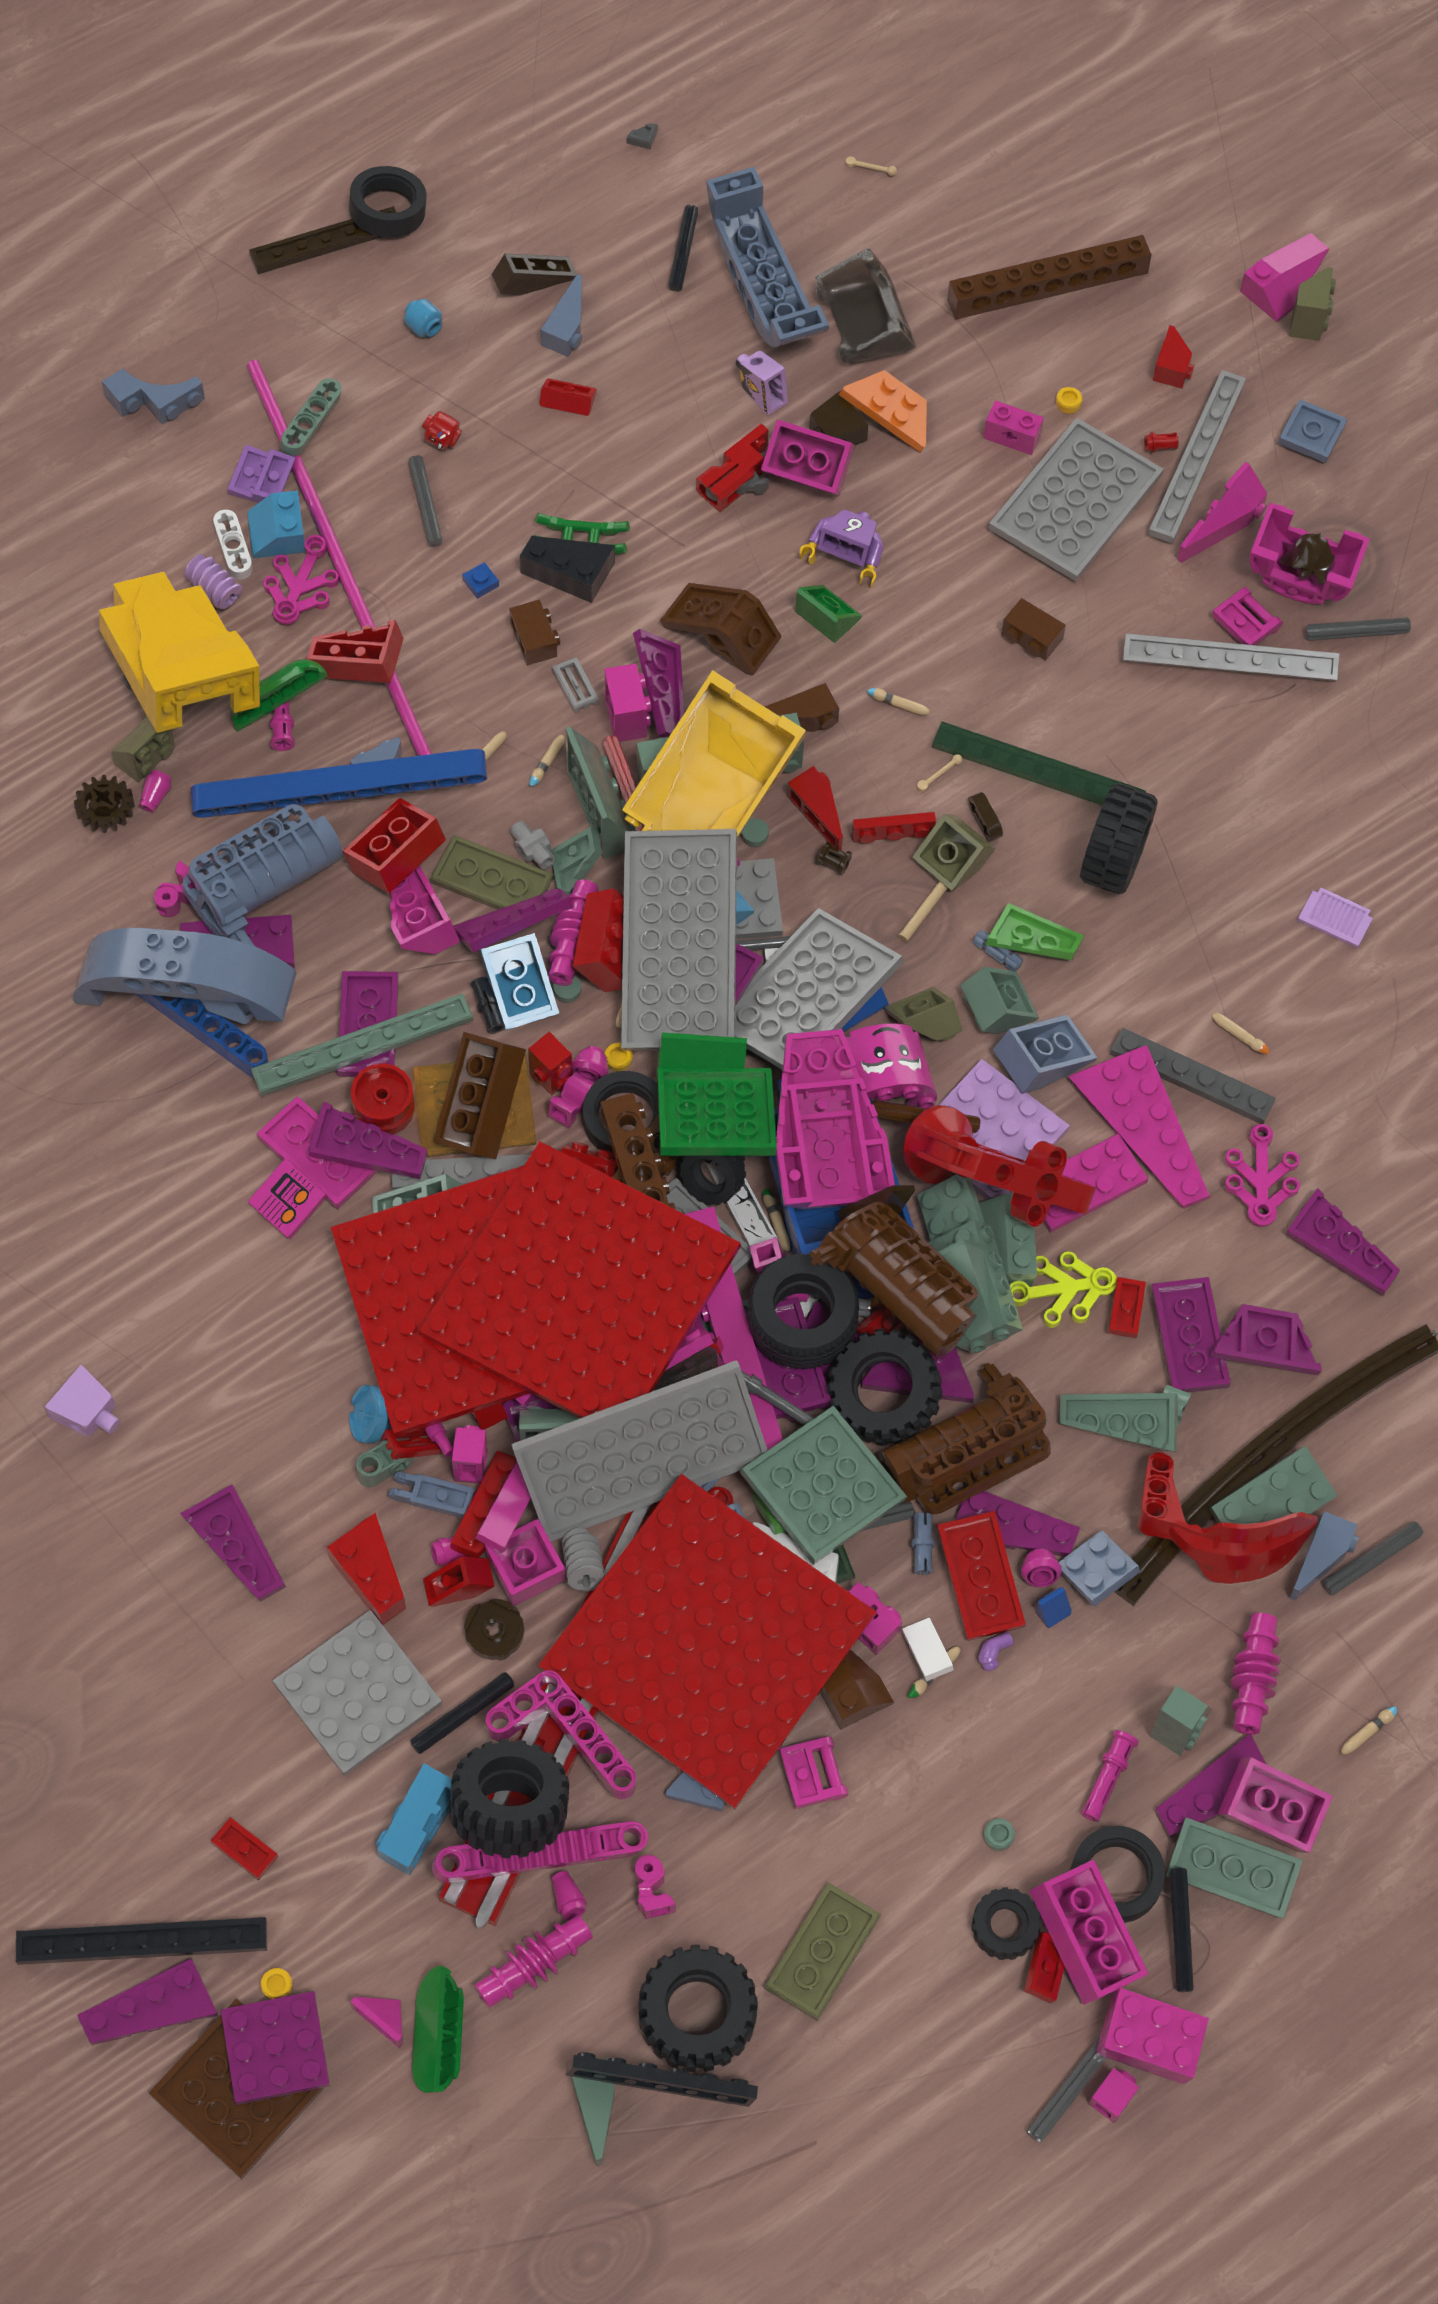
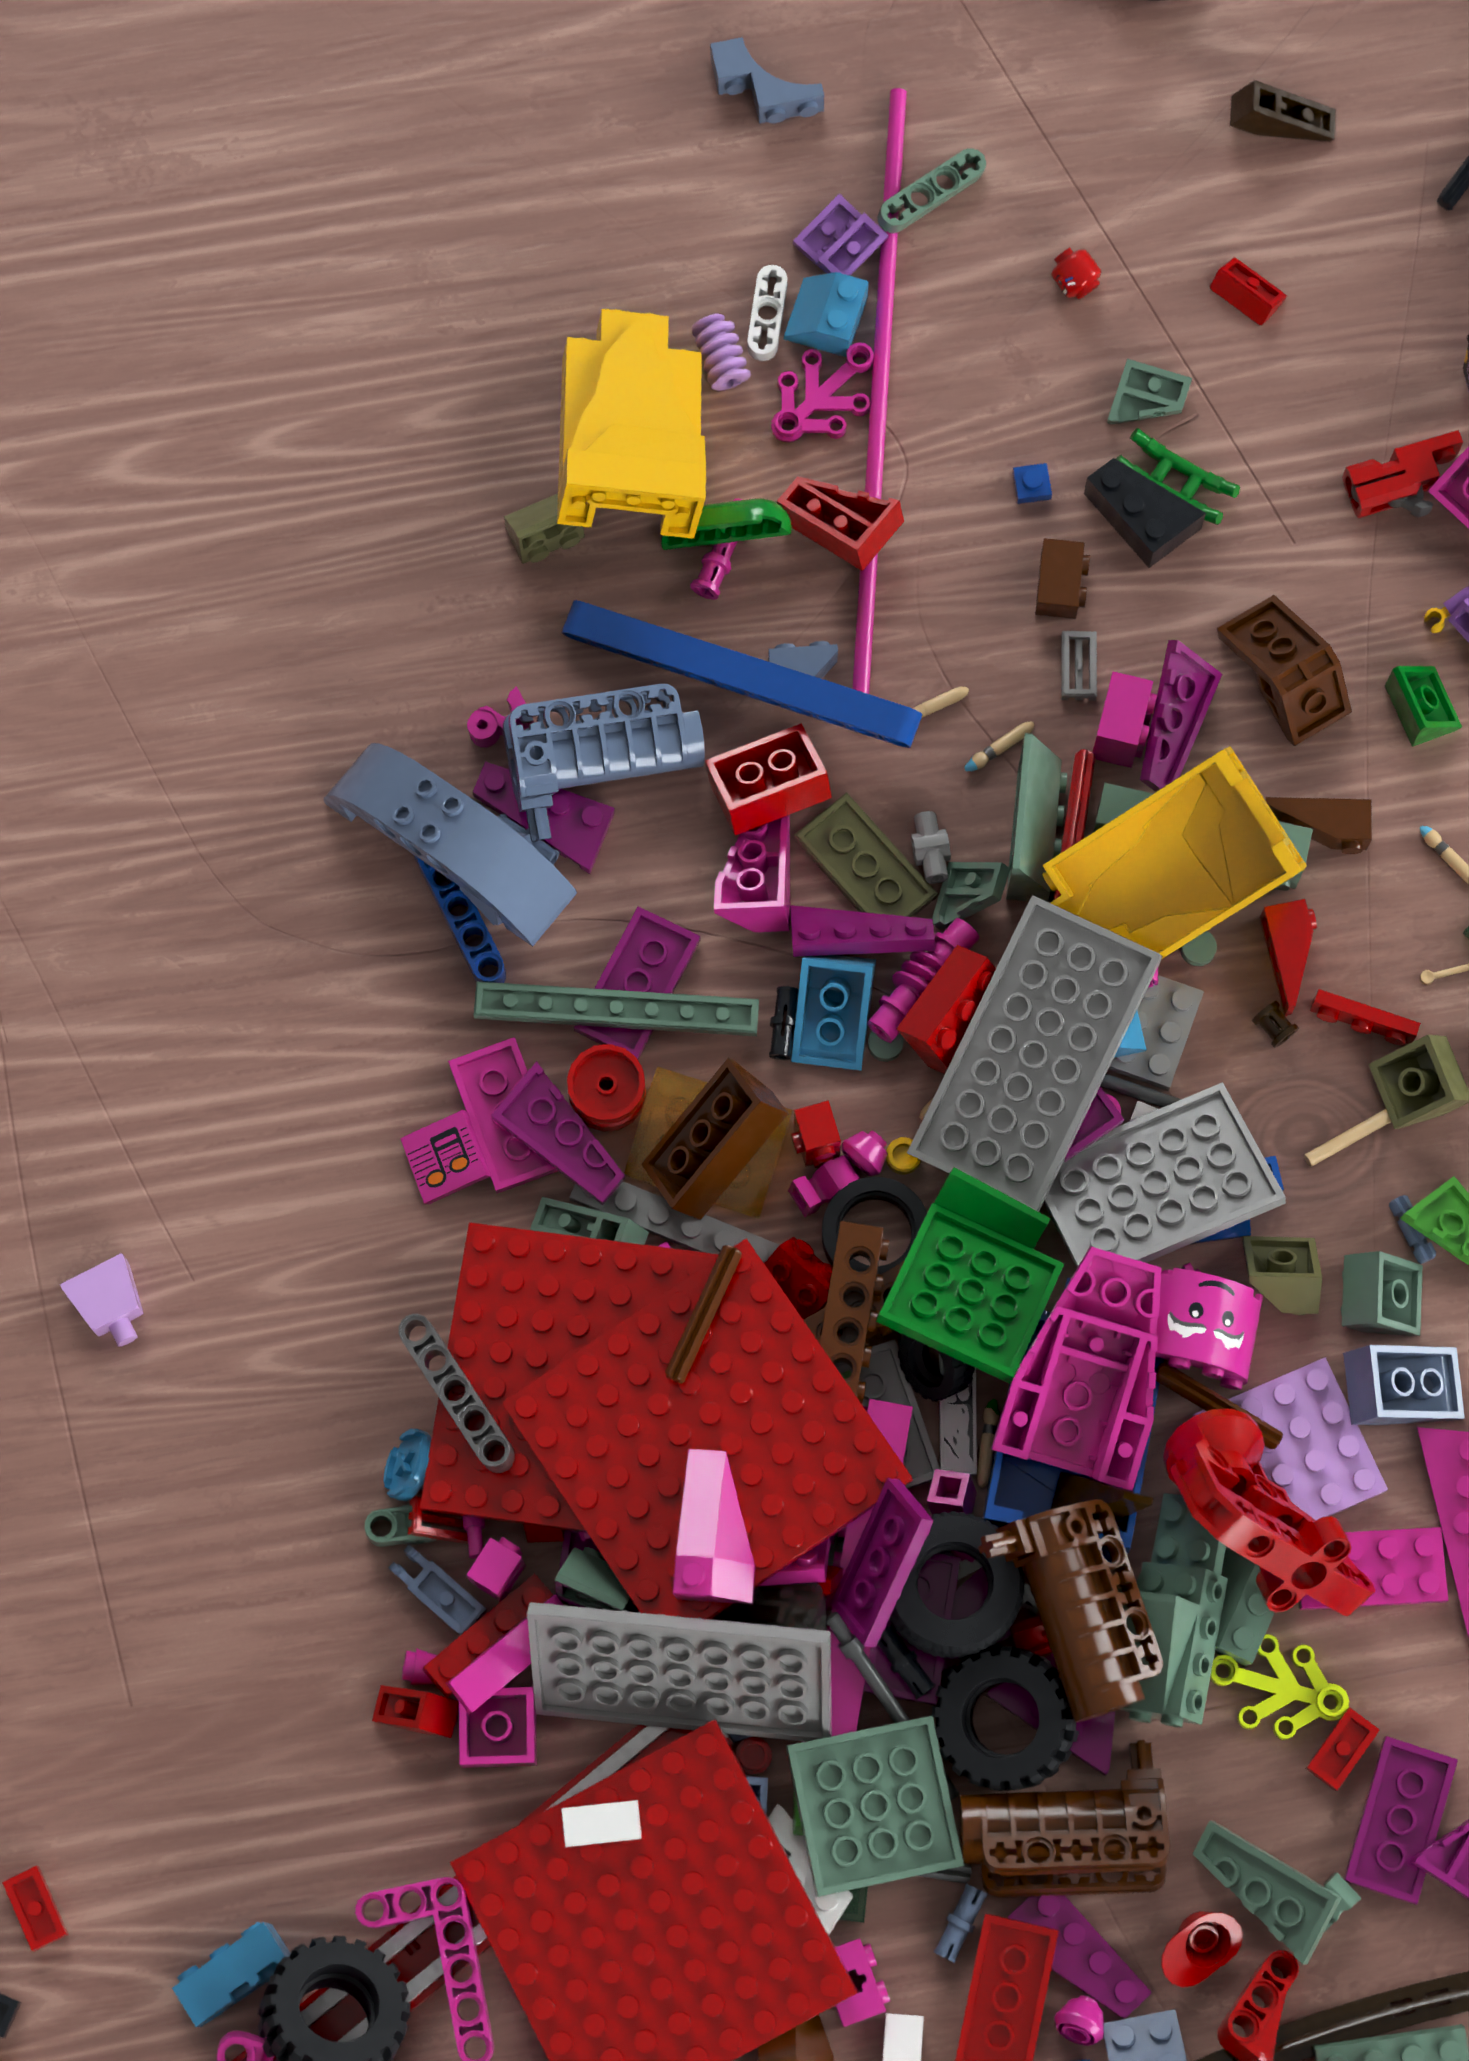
camera: 30 degrees right, 10 degrees up
dark brown gear [74,775,135,833] -> none
dark pink cone [139,770,172,813] -> none
magenta wing [180,1485,286,1602] -> none
light grey plate [272,1610,442,1776] -> none
red wedge [327,1513,406,1625] -> none
dark azure head [404,299,442,338] -> none
dark grey axle [409,455,442,547] -> none
black axle [410,1672,514,1754] -> none
dark brown plate [464,1599,525,1661] -> none
sand blue slope [541,274,582,357] -> none
light grey piece [561,1527,605,1591] -> none
none -> flat silver beam [398,1314,515,1473]
none -> white tile [562,1800,642,1847]
none -> reddish brown axle [665,1245,741,1383]
none -> wedge [673,1449,755,1604]
none -> magenta plate [831,1478,934,1647]
none -> black pin [877,1624,936,1700]
none -> sand green wing [1107,359,1192,424]
none -> red piece [1161,1912,1243,1987]

